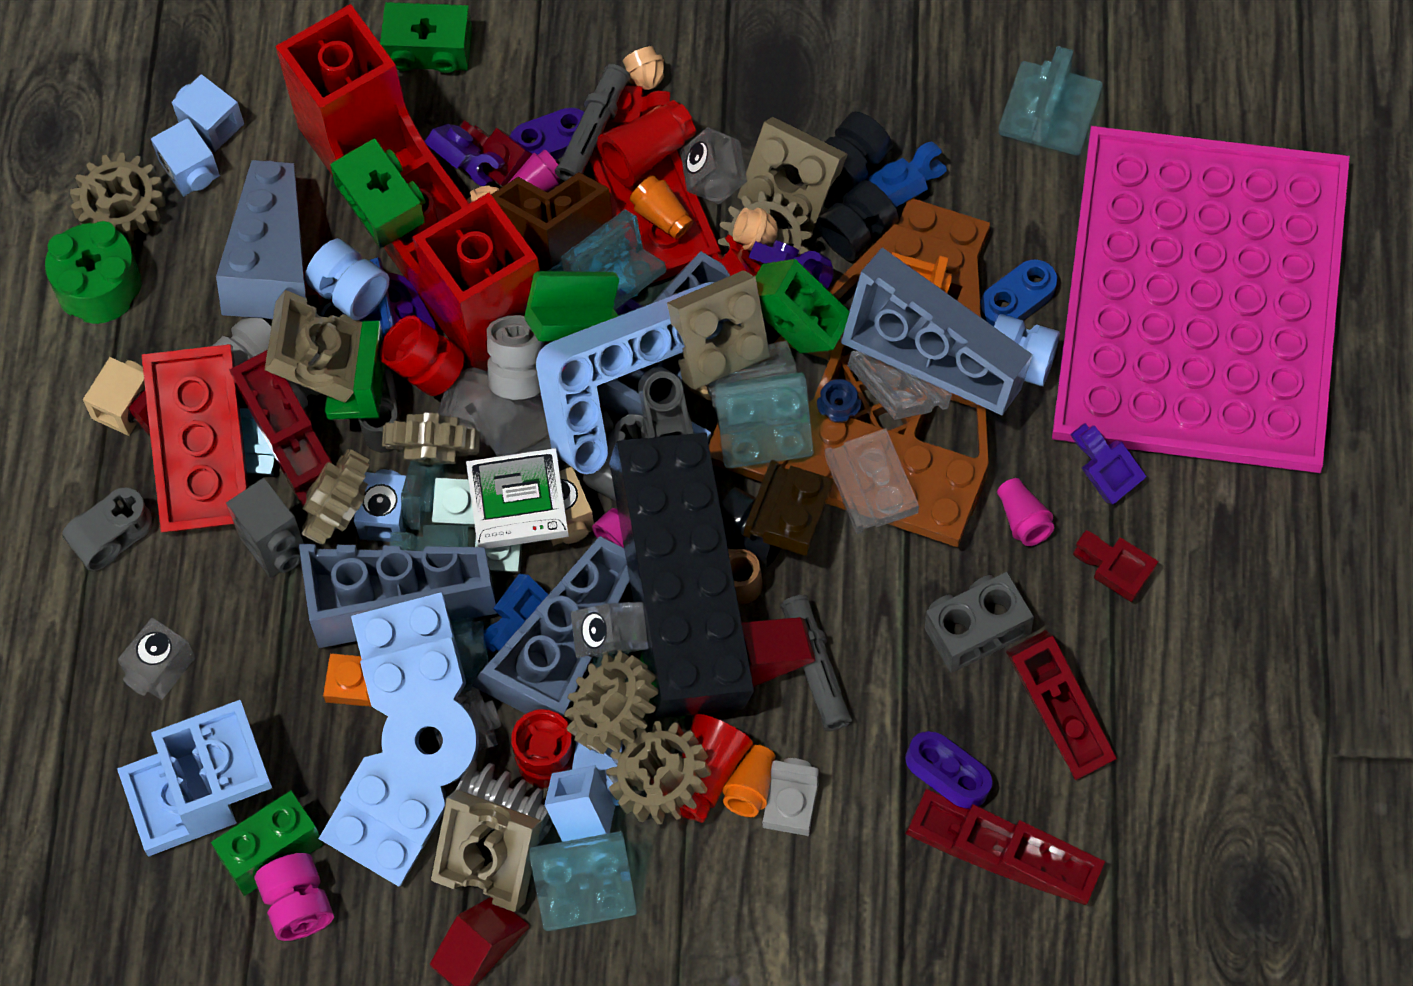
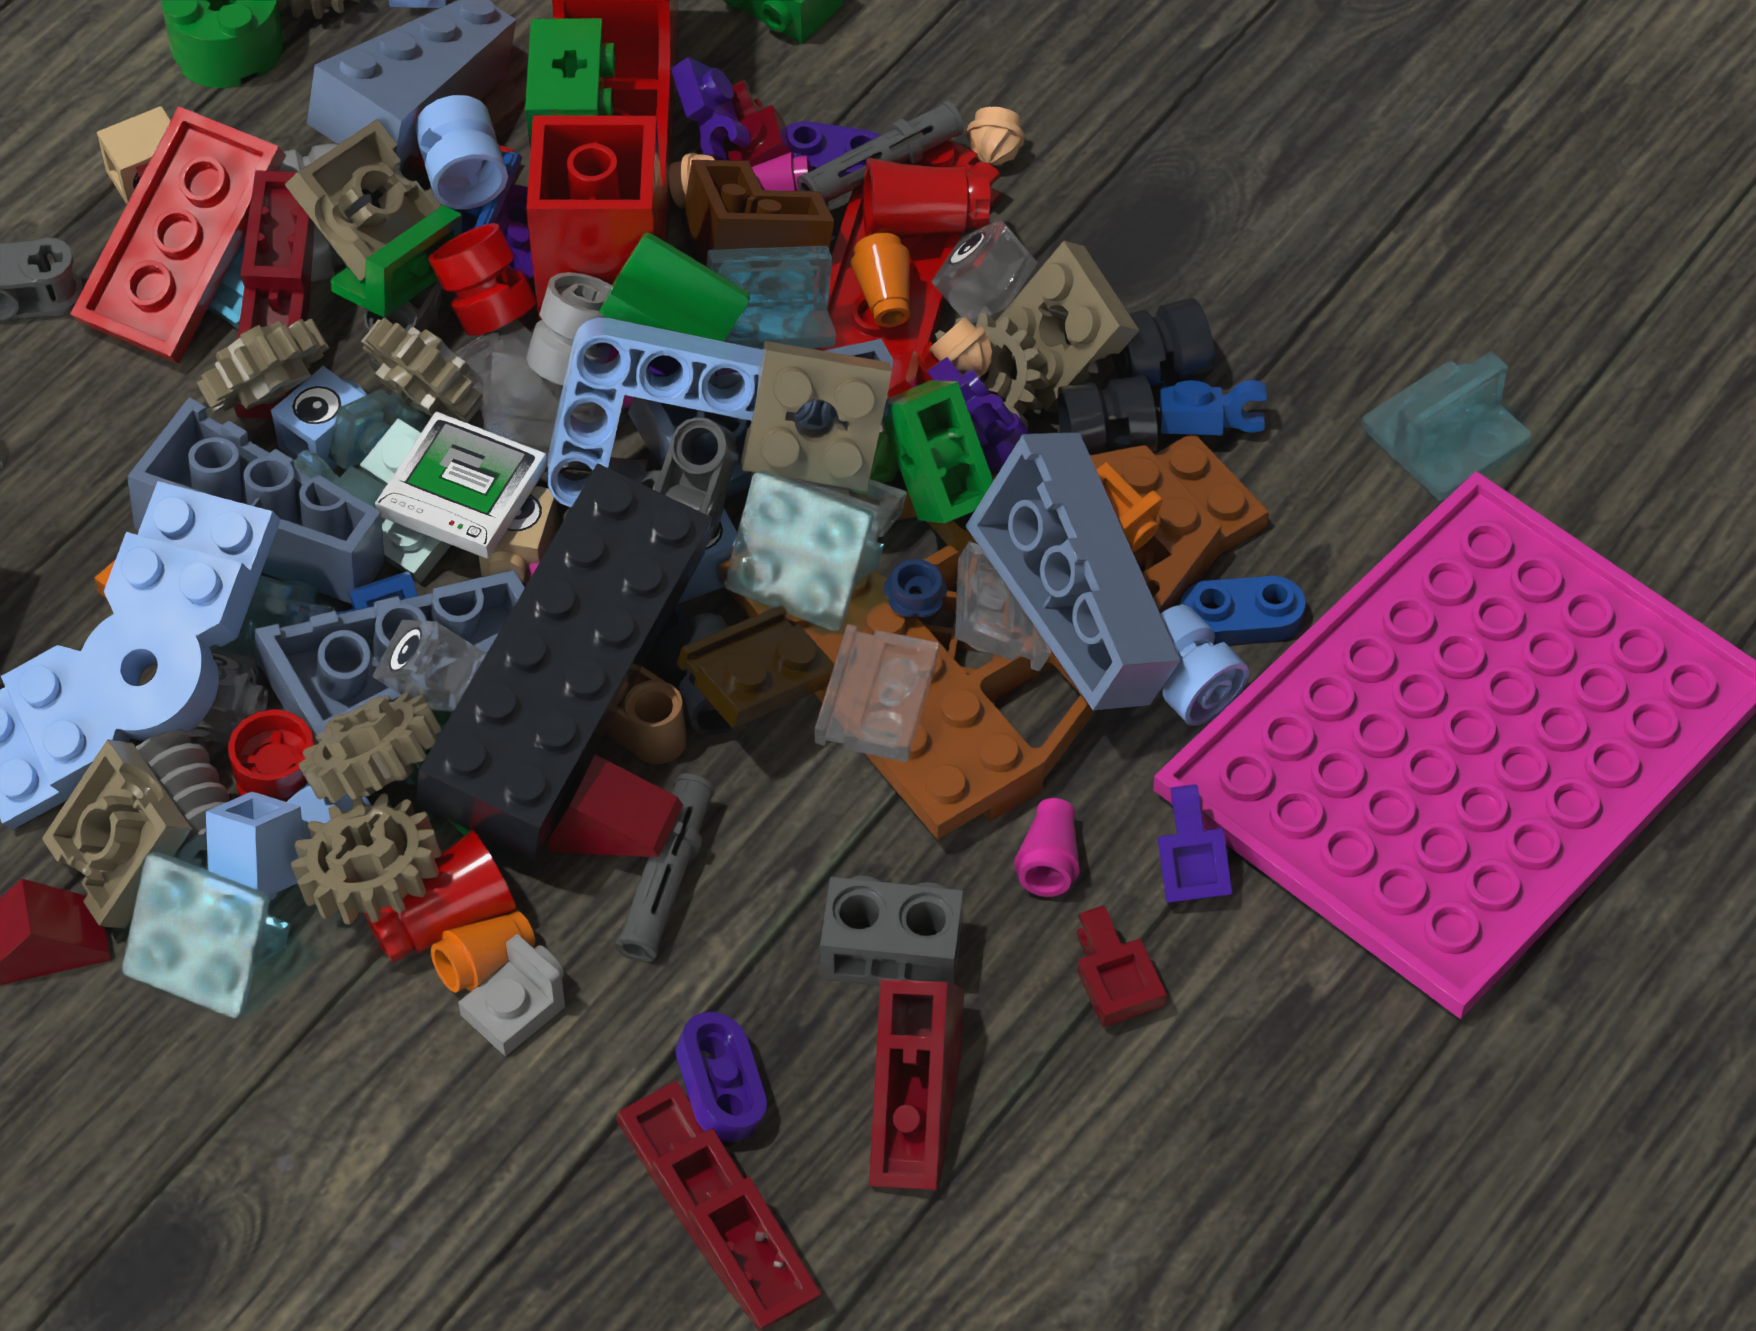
camera: 30 degrees right, 10 degrees down
dark grey brick [226,477,304,579] -> none

